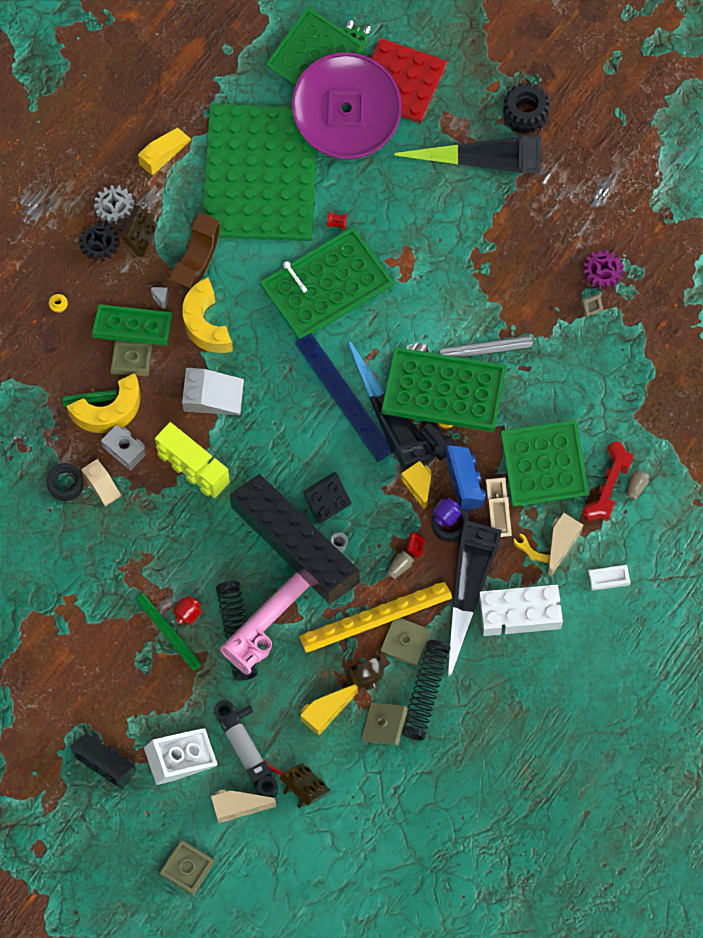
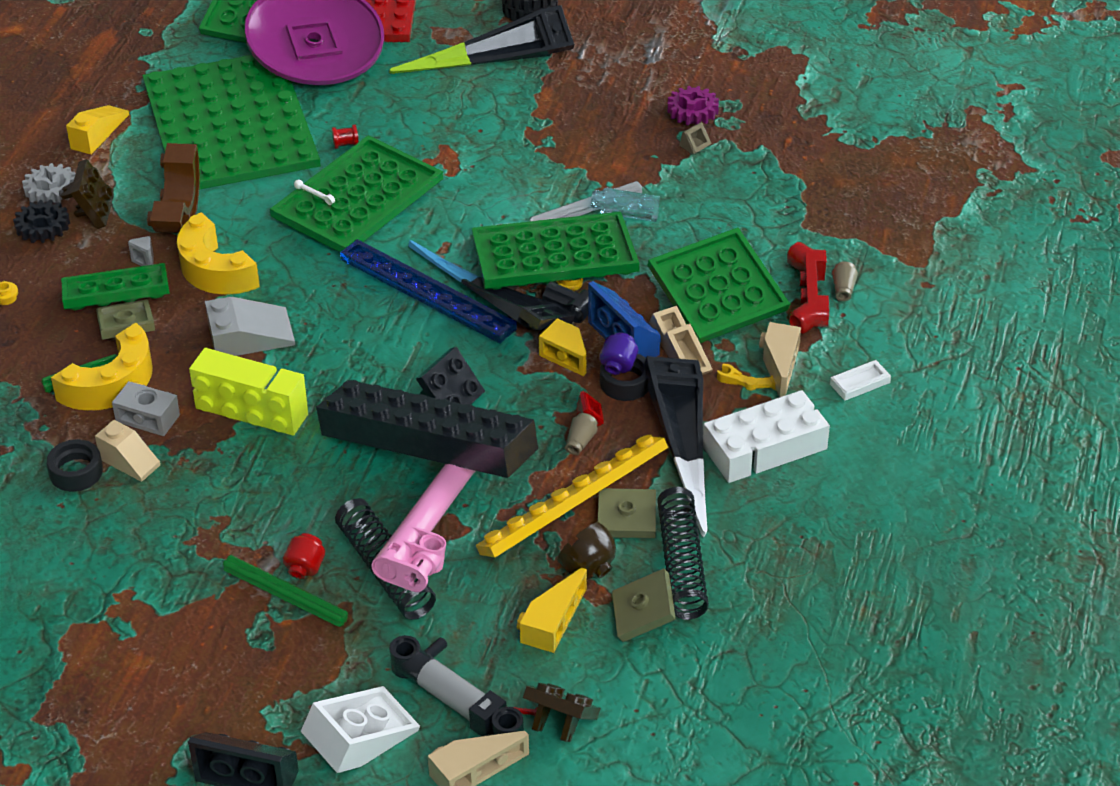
camera: 20 degrees left, 25 degrees down
none -> clear light blue hinge [591,188,660,222]

